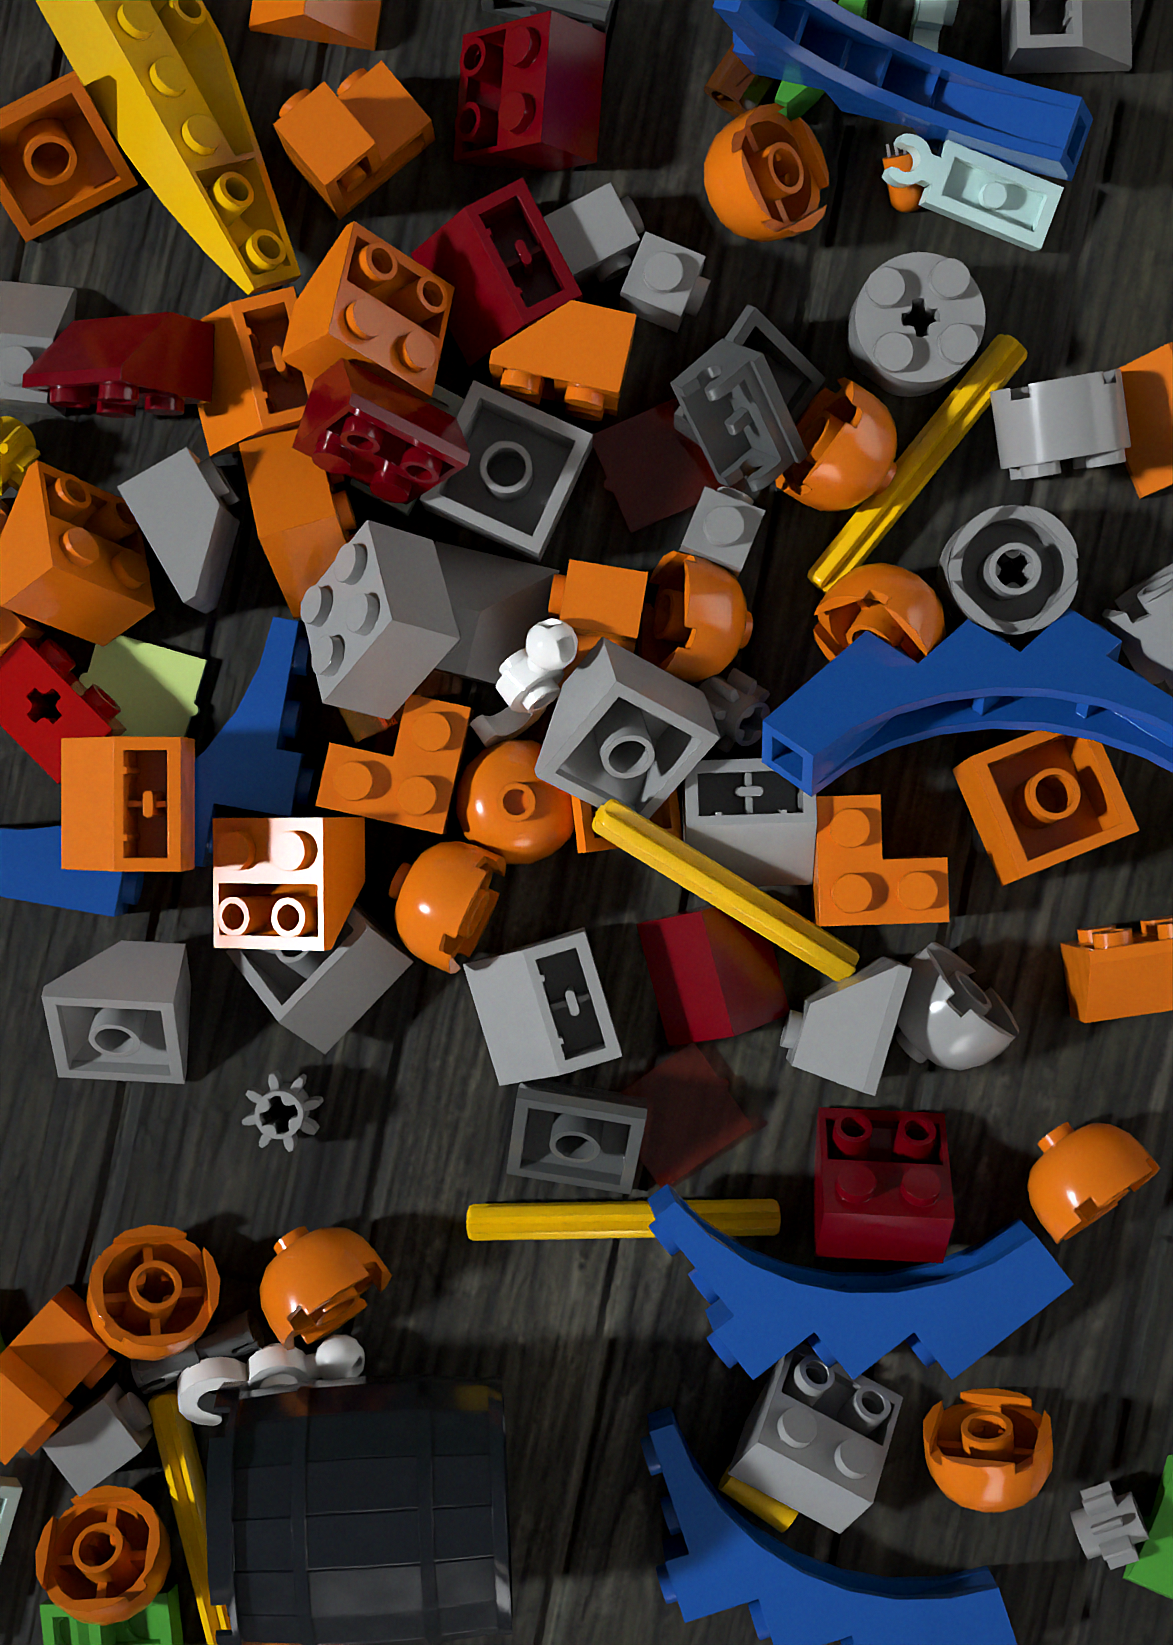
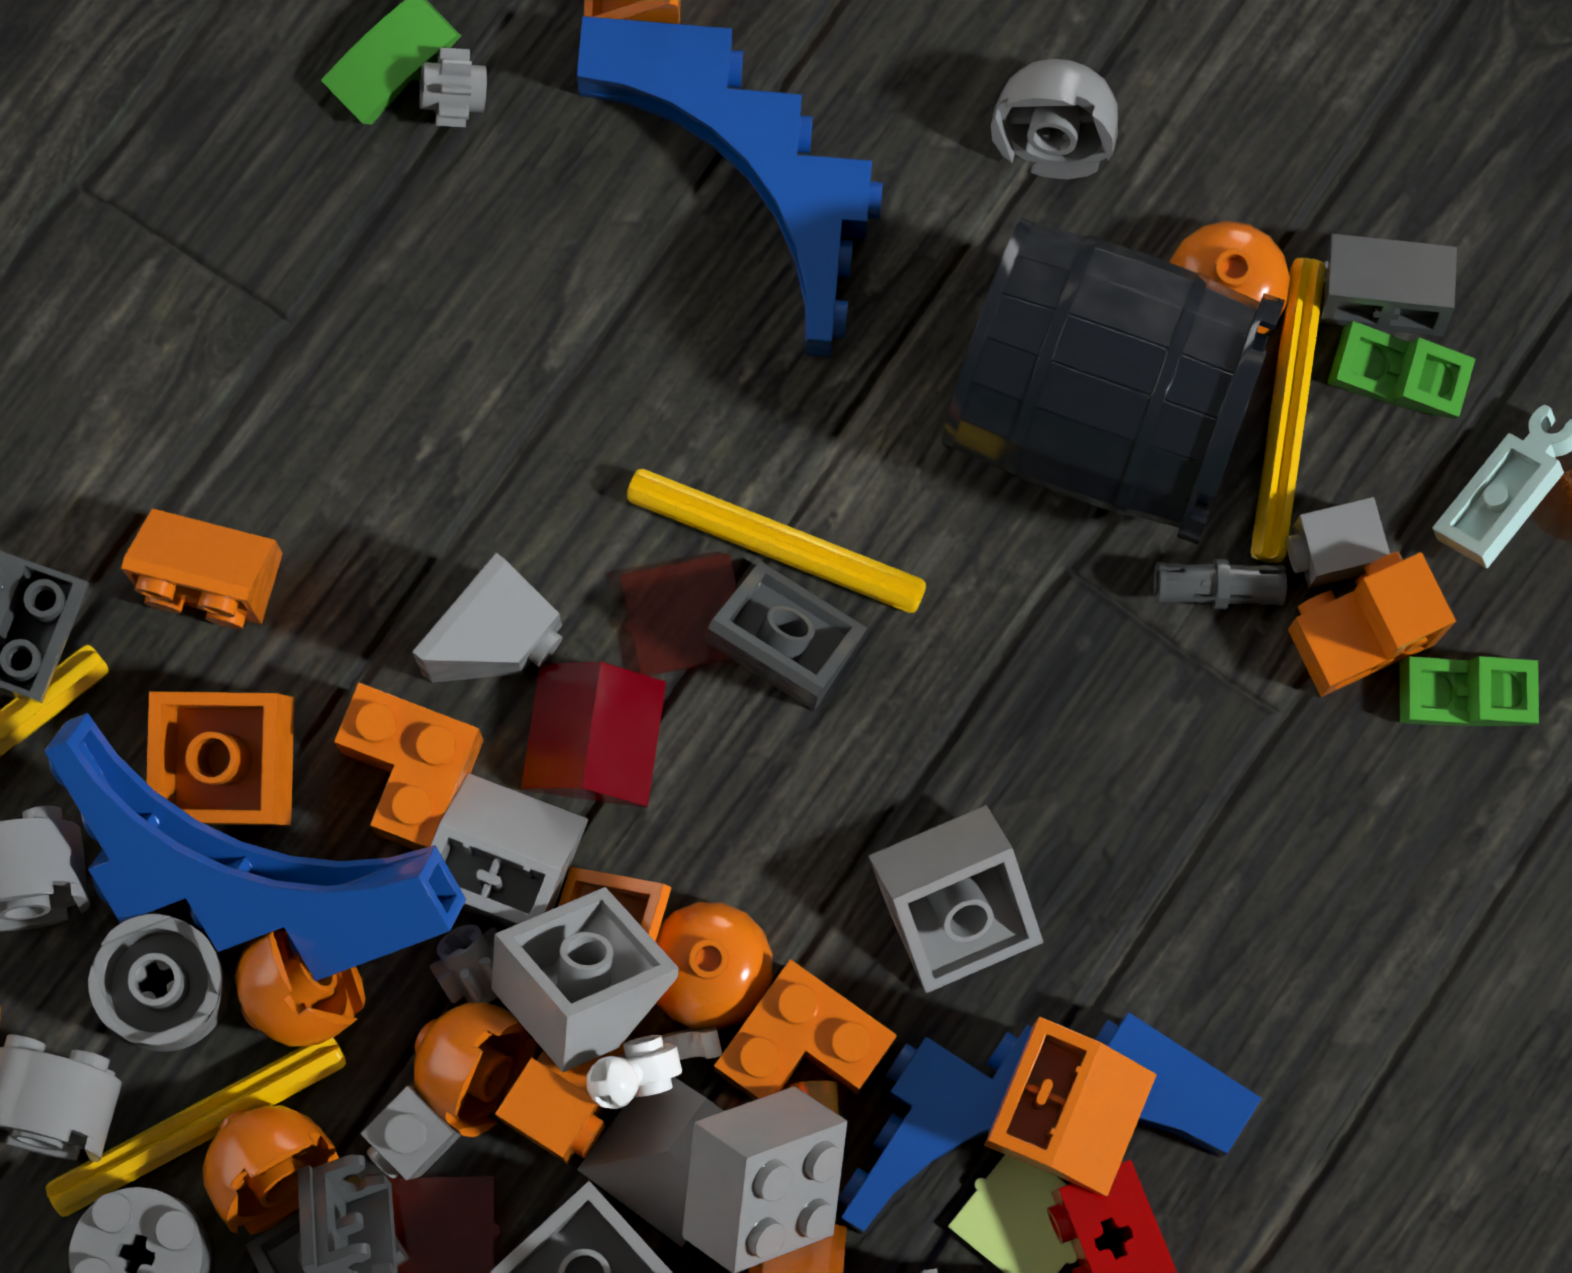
camera: 160 degrees left, 10 degrees down
orange cylinder [35,1485,171,1626] -> none
light grey slope [41,940,191,1084] -> none
orange cylinder [87,1225,220,1361] -> none
white piece [177,1334,365,1426] -> none
orange slope [213,817,365,951] -> none
light grey gear [242,1070,324,1152] -> none
orange cylinder [259,1226,392,1350] -> none
orange cylinder [389,841,506,974] -> none
light grey slope [463,927,622,1086] -> none
yellow axle [592,799,860,982] -> none
blue arch [647,1183,1074,1380] -> none
yellow piece [718,1463,799,1533] -> none
light grey slope [728,1343,903,1534] -> none
dark red slope [813,1107,955,1263] -> none
light grey cylinder [896,942,1019,1071] -> none
orange cylinder [923,1388,1053,1513] -> none
orange cylinder [1027,1122,1161,1244] -> none

